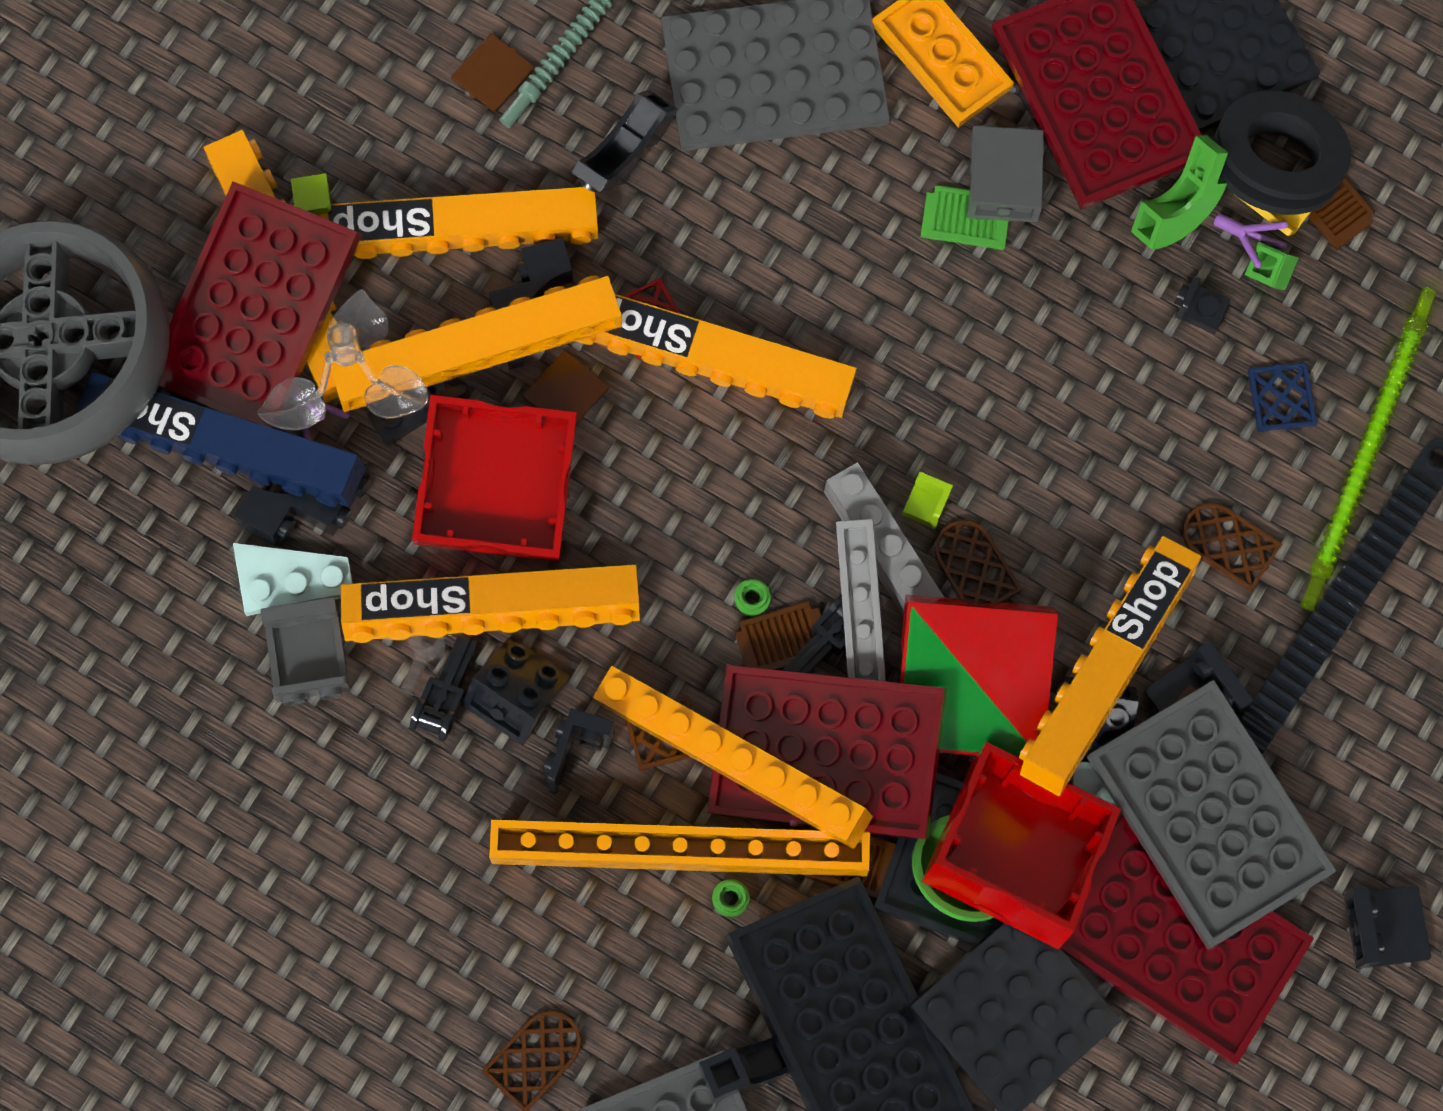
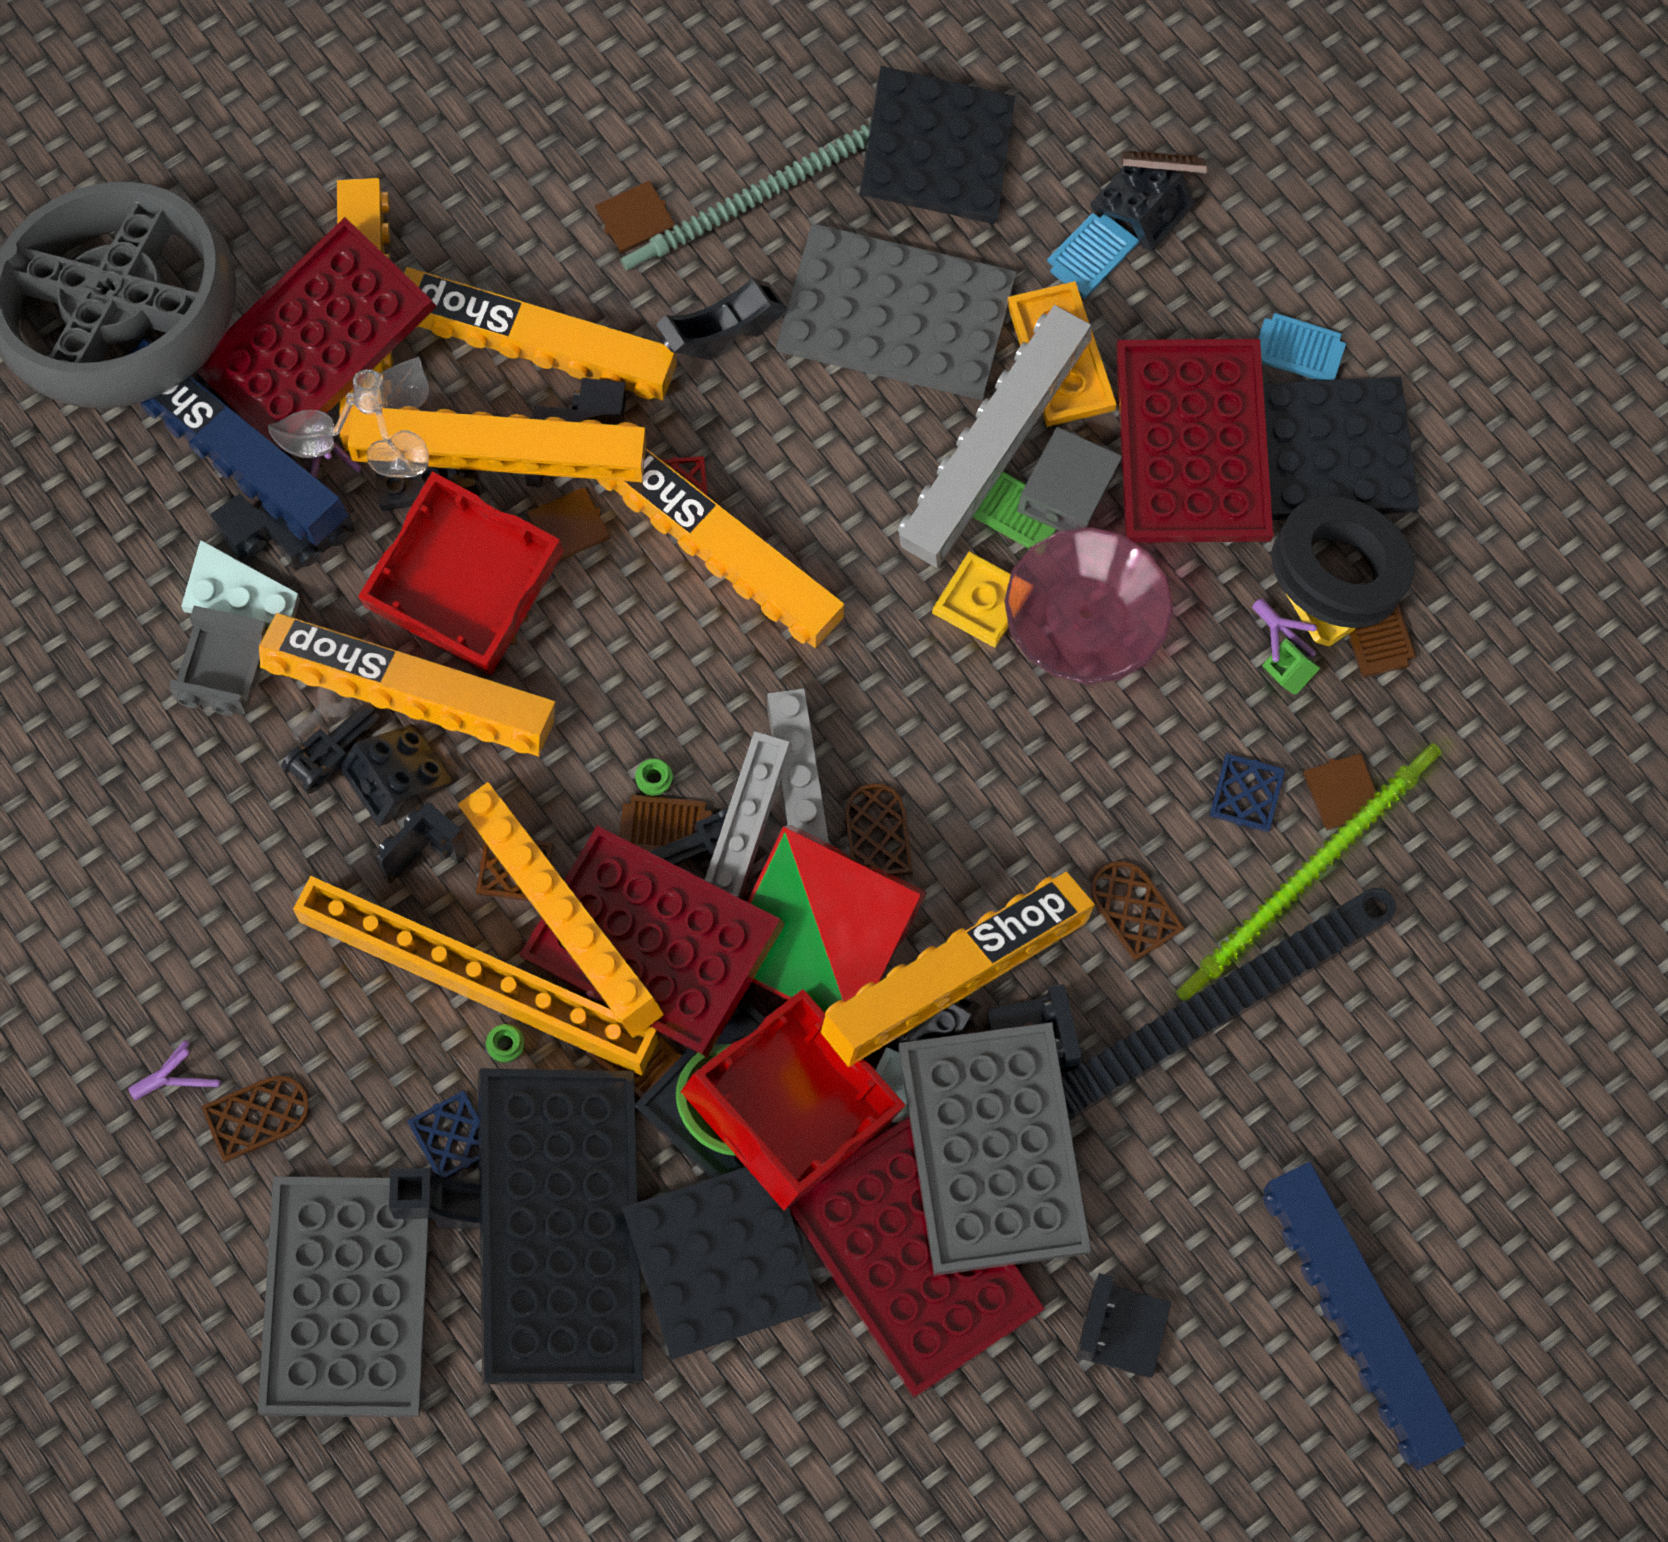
camera: 25 degrees right, 5 degrees down
lime panel [291,173,332,214] -> none
lime panel [902,472,953,529] -> none
bright green arch [1131,135,1228,250] -> none
black bracket [1174,276,1231,335] -> none
none -> medium lavender plant [128,1040,221,1101]
none -> dark blue window [407,1090,479,1178]
none -> light grey brick [898,305,1091,569]
none -> yellow tile [932,551,1032,648]
none -> clear pink dish [1004,527,1173,684]
none -> reddish brown piece [1303,753,1384,831]

